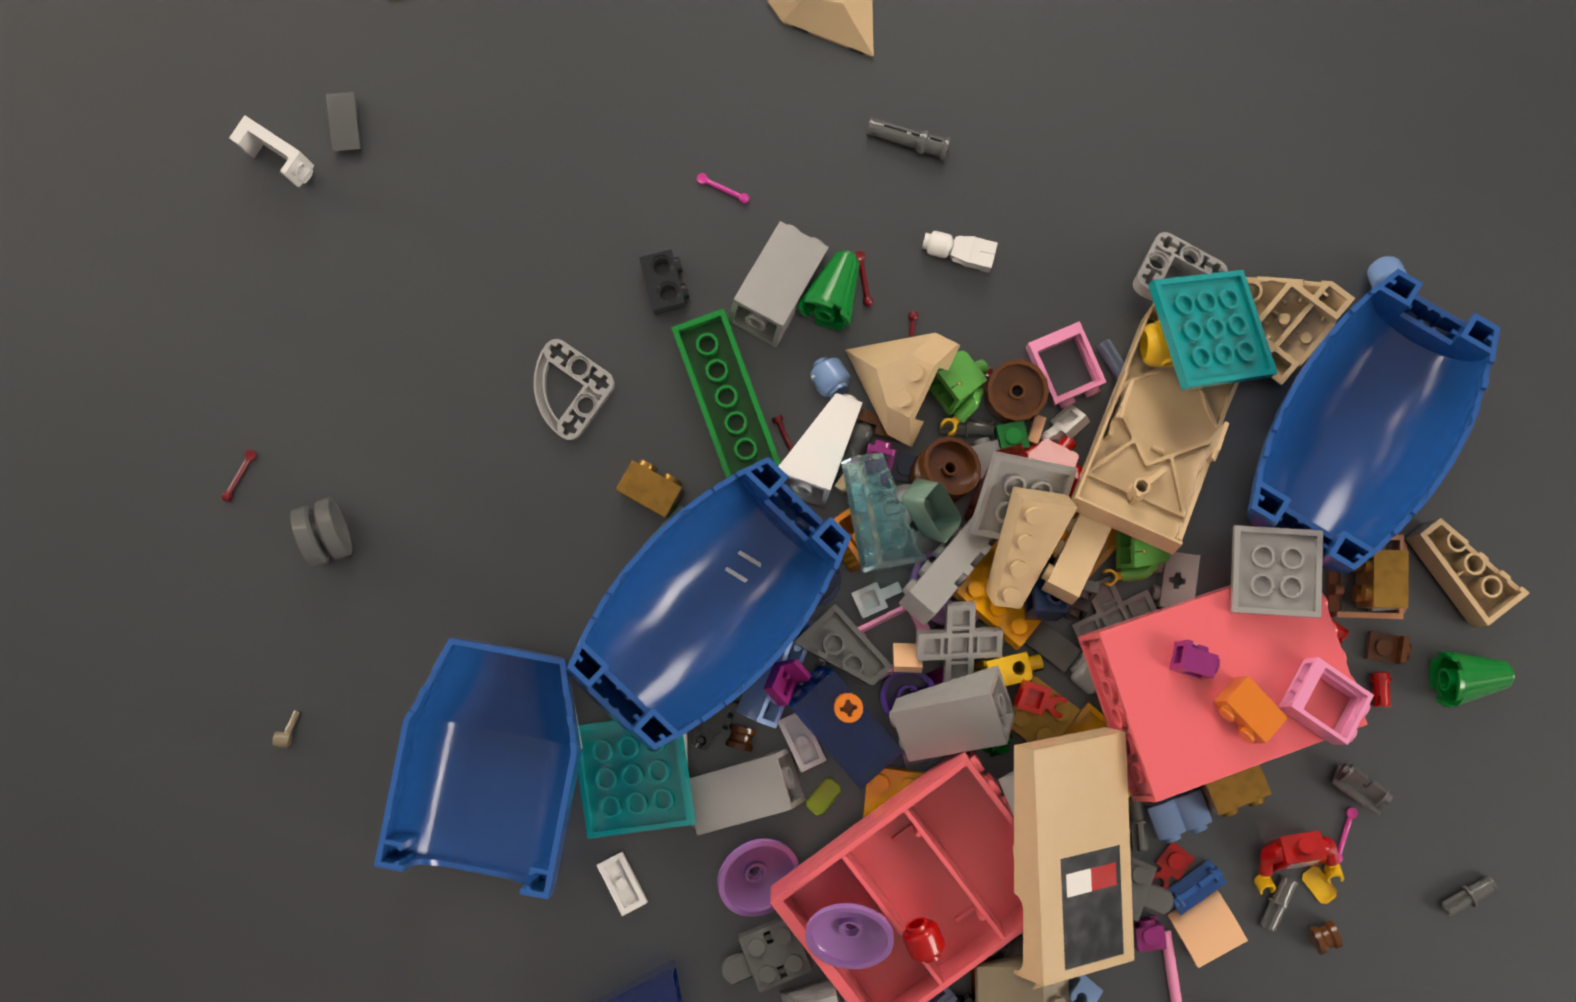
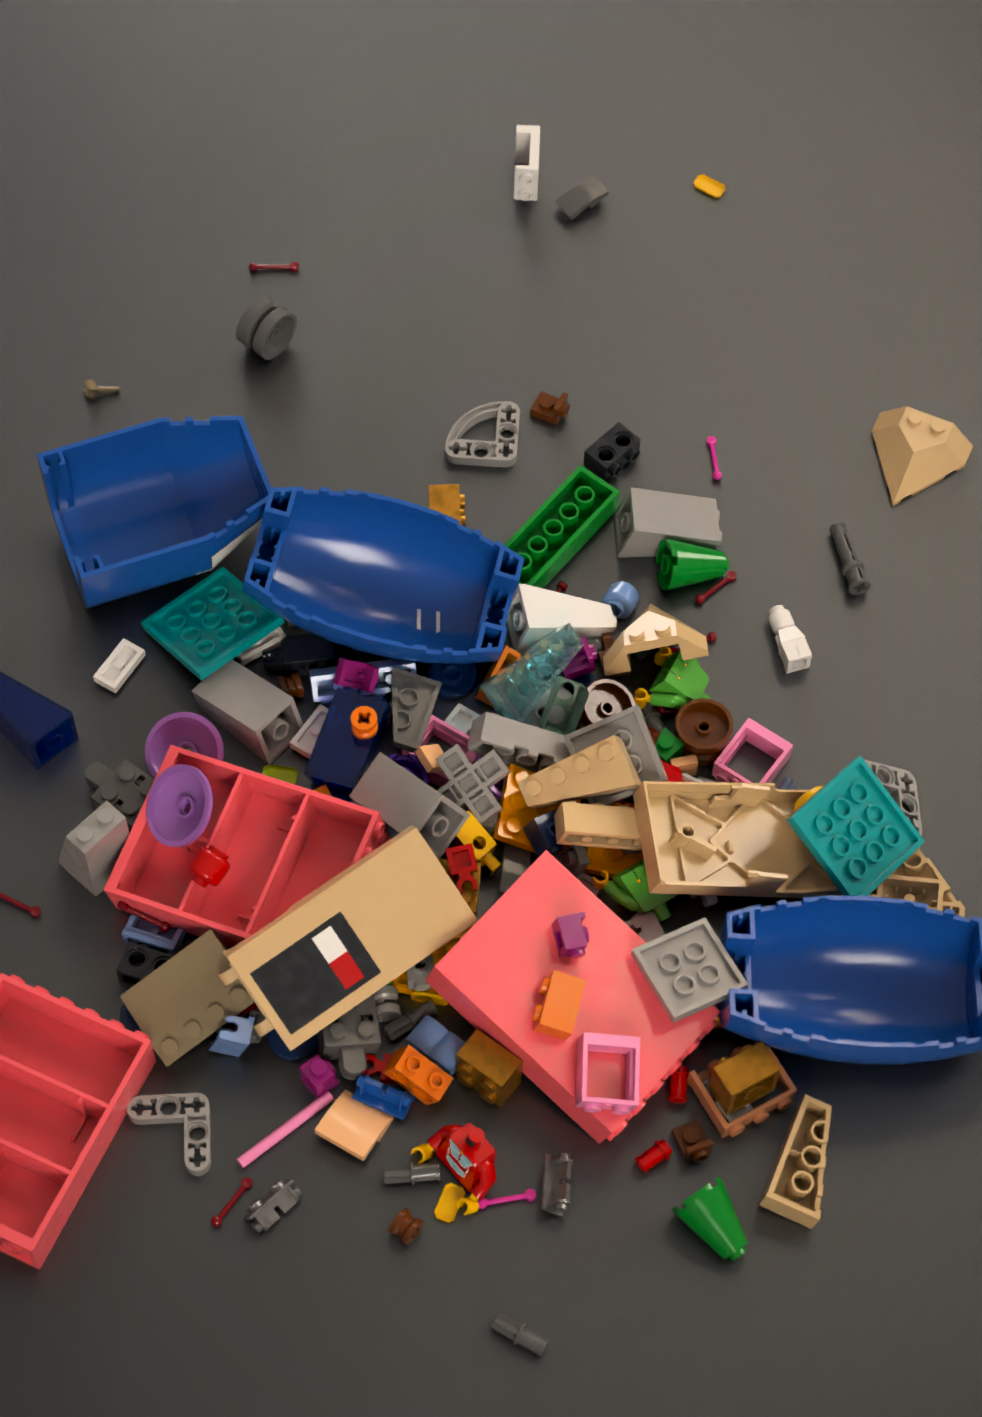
camera: 55 degrees right, 25 degrees down
none -> orange brick [382,1045,453,1105]
none -> reddish brown bracket [530,391,570,425]

